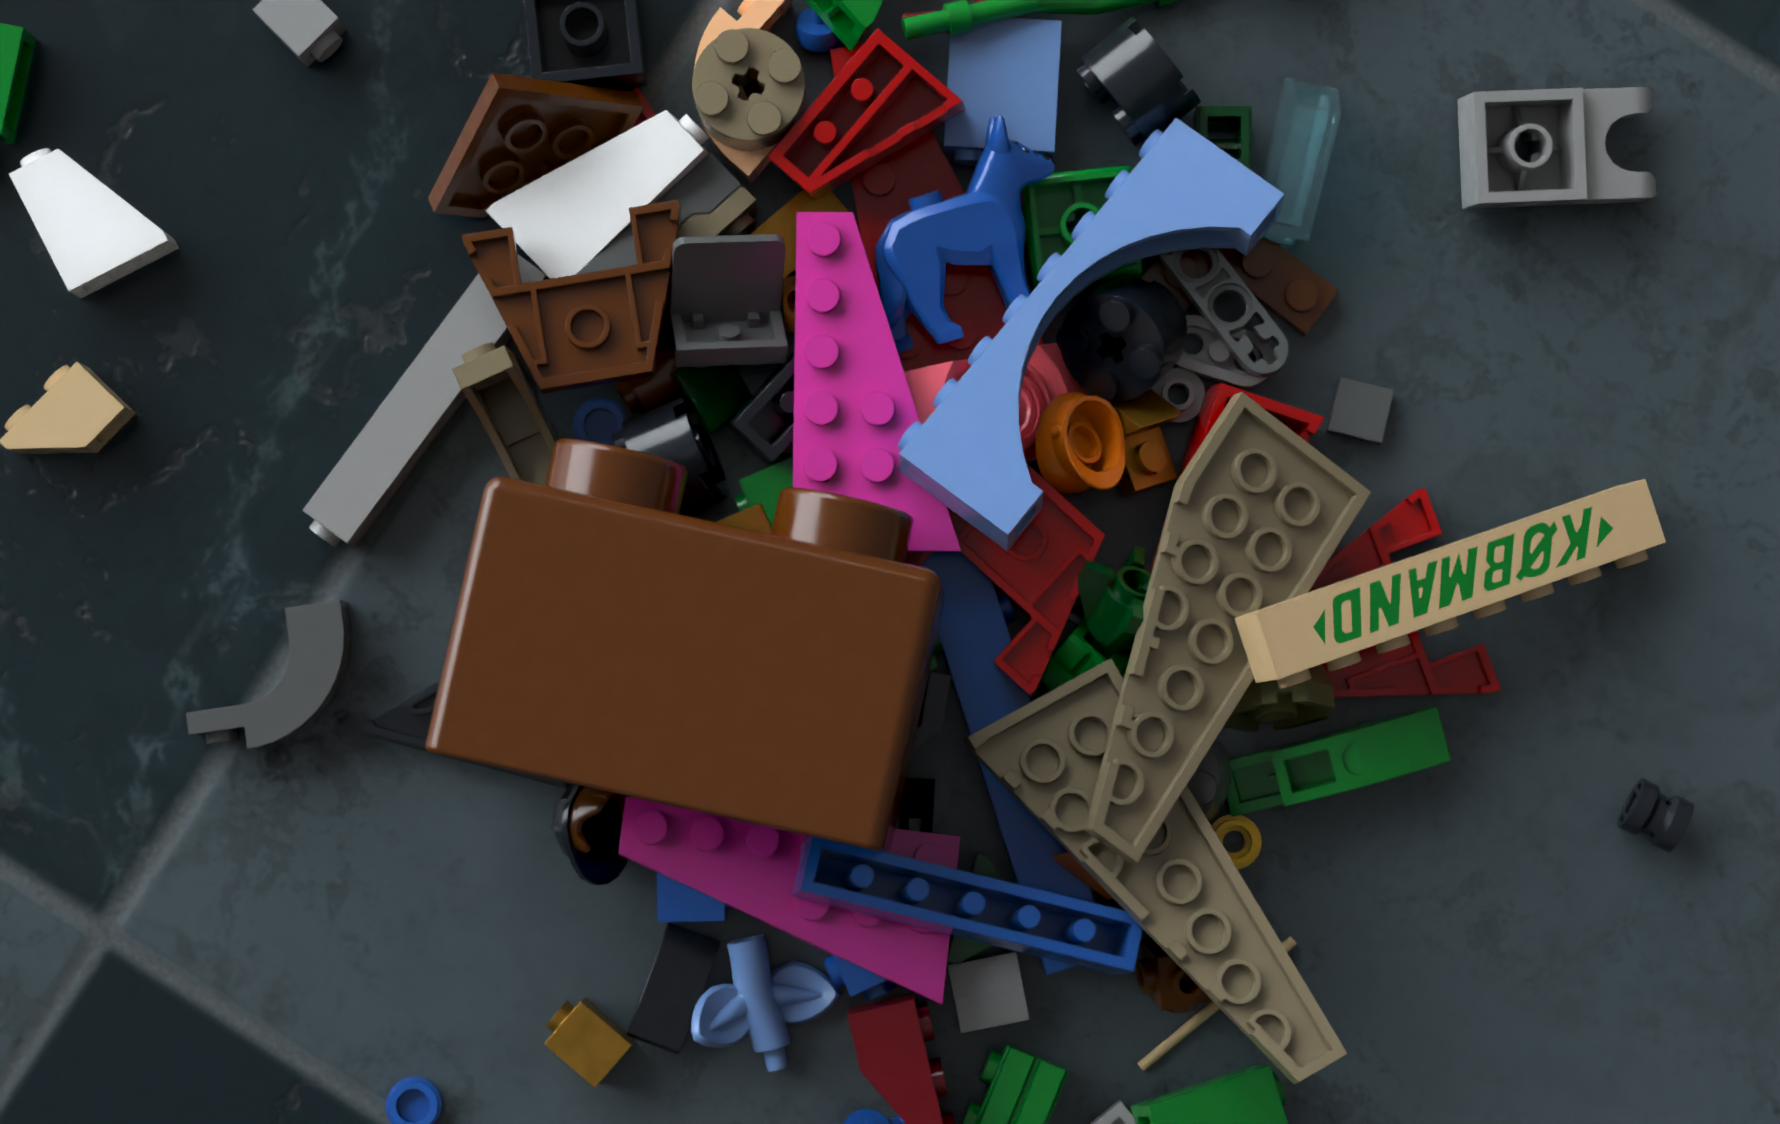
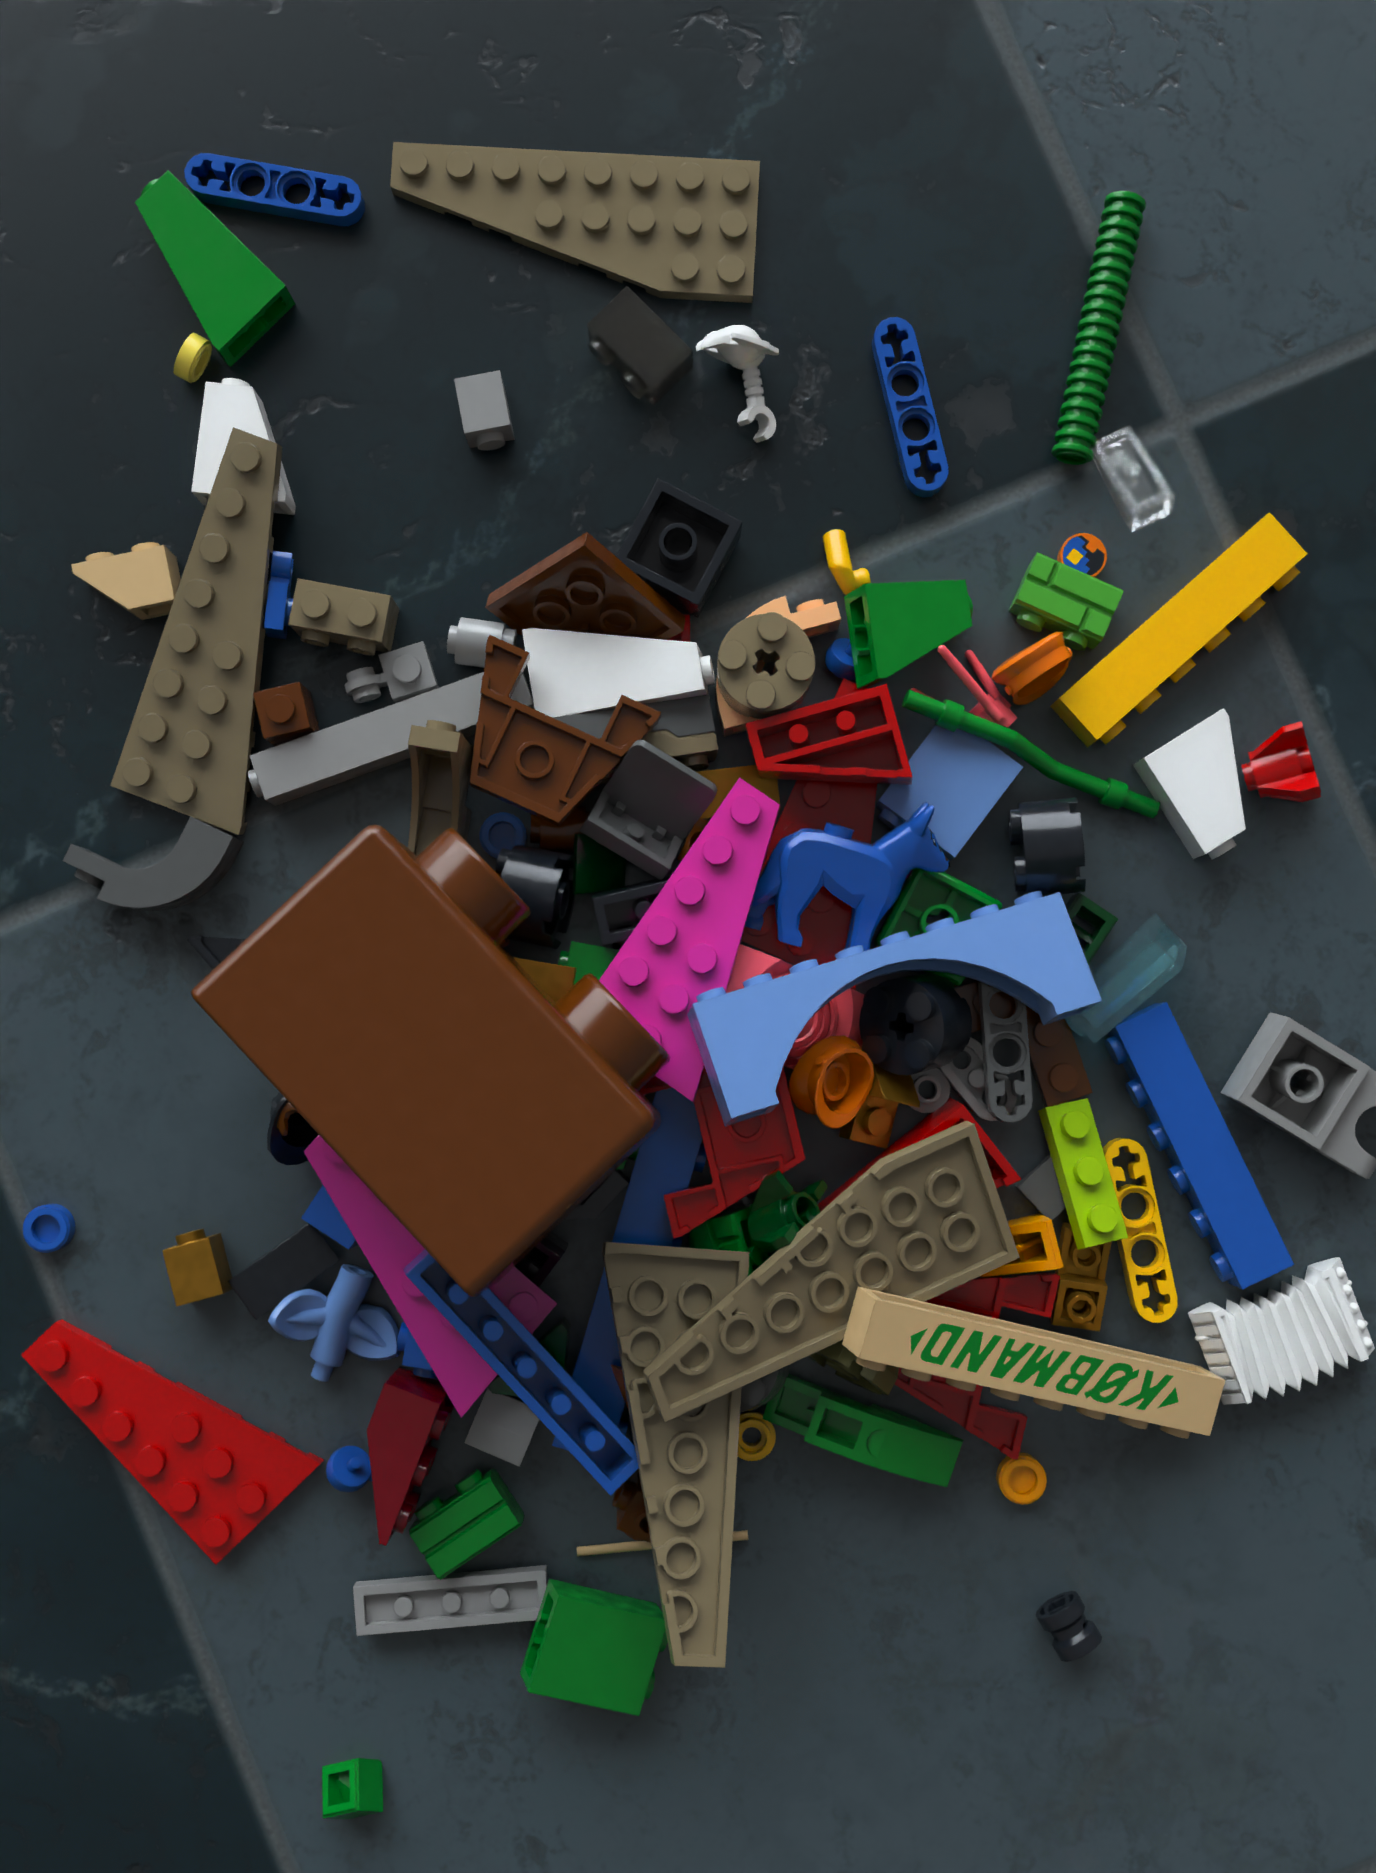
camera: 40 degrees right, 0 degrees up
none -> dark tan wing [110,427,283,835]
none -> reddish brown brick [253,682,320,747]
none -> blue plate [264,551,294,639]
none -> dark tan brick [288,578,399,655]
none -> light grey plate [344,641,439,703]
none -> light grey brick [447,617,517,668]
none -> light orange slope [980,1213,1063,1277]
none -> light orange tile [996,1453,1047,1505]
none -> lime plate [1038,1098,1128,1250]
none -> pearl gold slope [1051,1222,1112,1332]
none -> yellow beam [1103,1138,1178,1323]
none -> blue brick [1105,1002,1294,1290]
none -> white piece [1188,1257,1375,1405]

